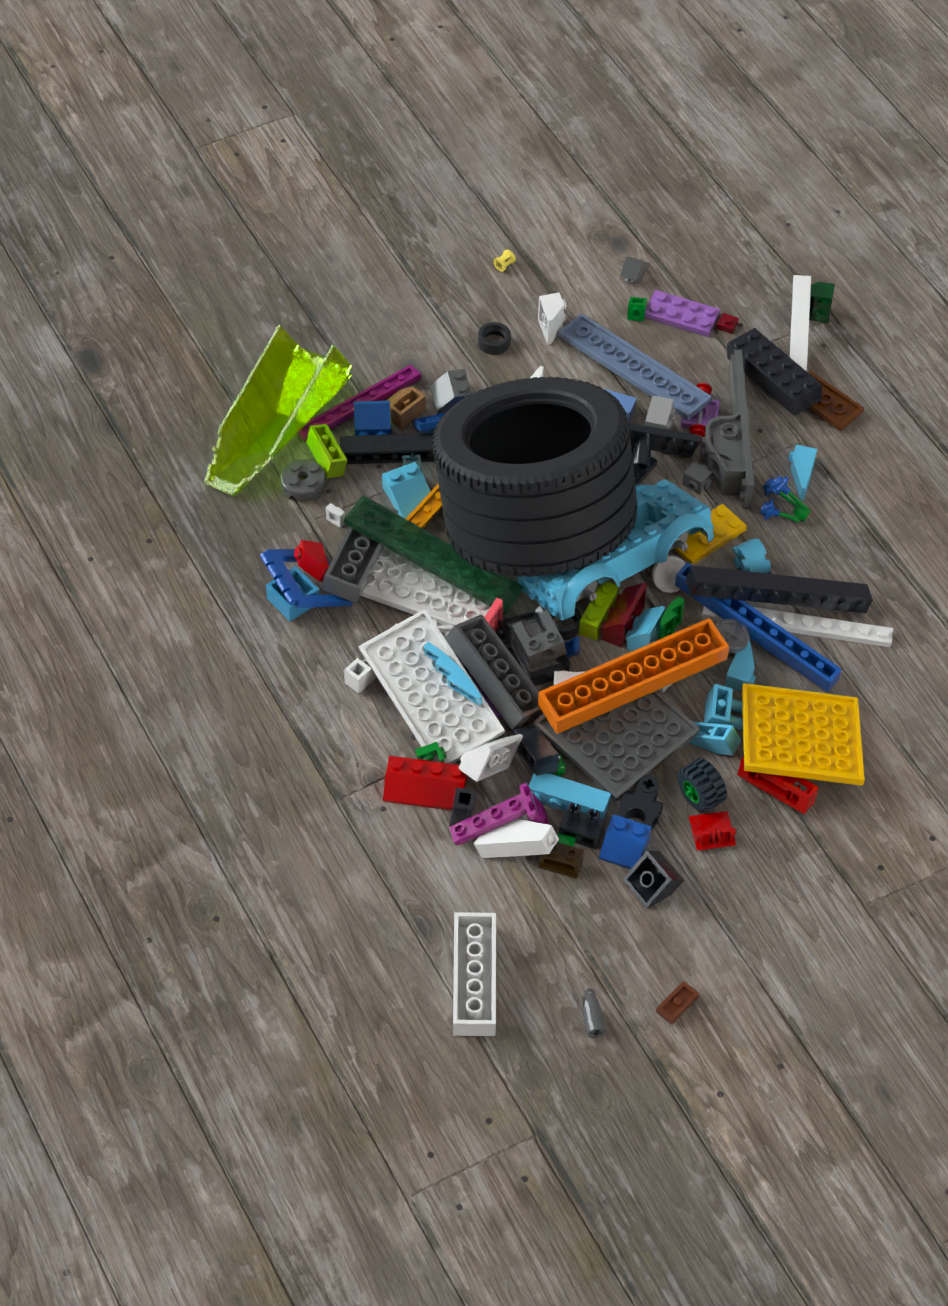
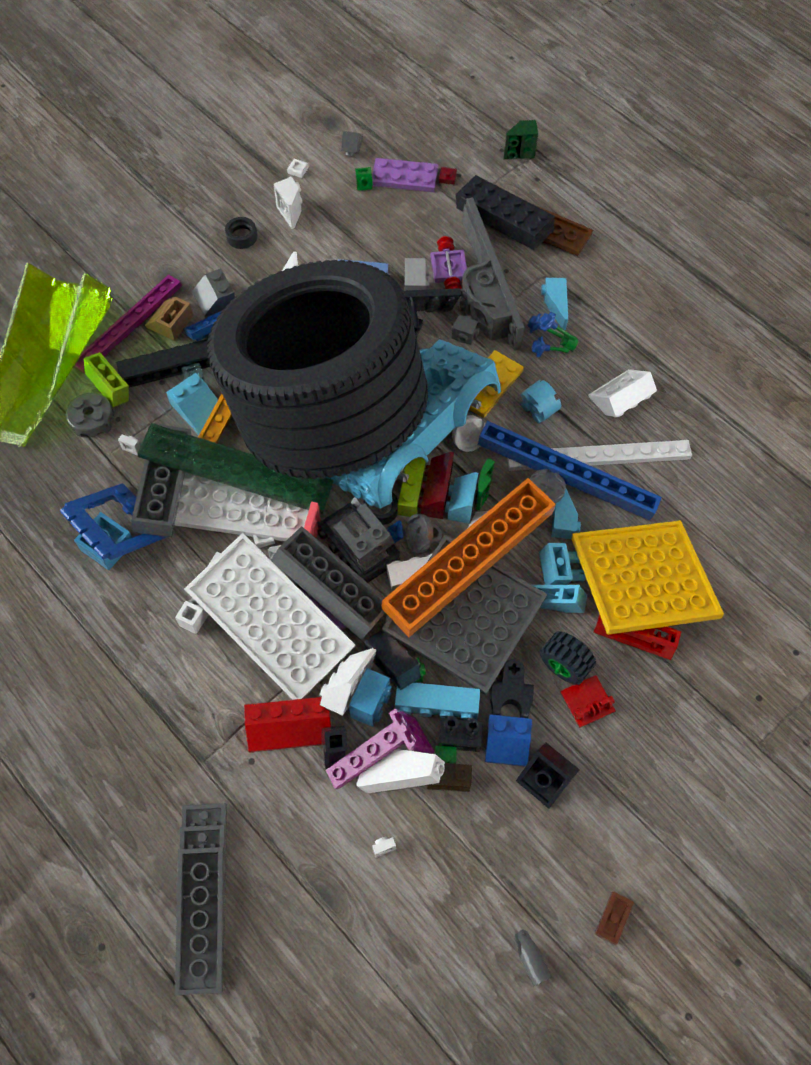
camera: 15 degrees left, 10 degrees up
red slope [294,540,329,582] -> none
blue slope [354,401,391,436] -> none
green bracket [415,742,447,763] -> none
medium azure slope [423,641,482,706] -> none
white brick [453,912,496,1036] -> none
light yellow bush [493,250,516,272] -> none
sand blue plate [558,314,712,420] -> none
black brick [686,566,873,613] -> none
white tile [789,275,811,371] -> none
none -> dark grey slope [175,803,227,995]
none -> white tile [287,159,309,178]
none -> dark azure brick [349,668,392,727]
none -> white plate [372,836,396,858]
none -> flat silver tile [404,514,442,553]
none -> white slope [588,370,657,418]

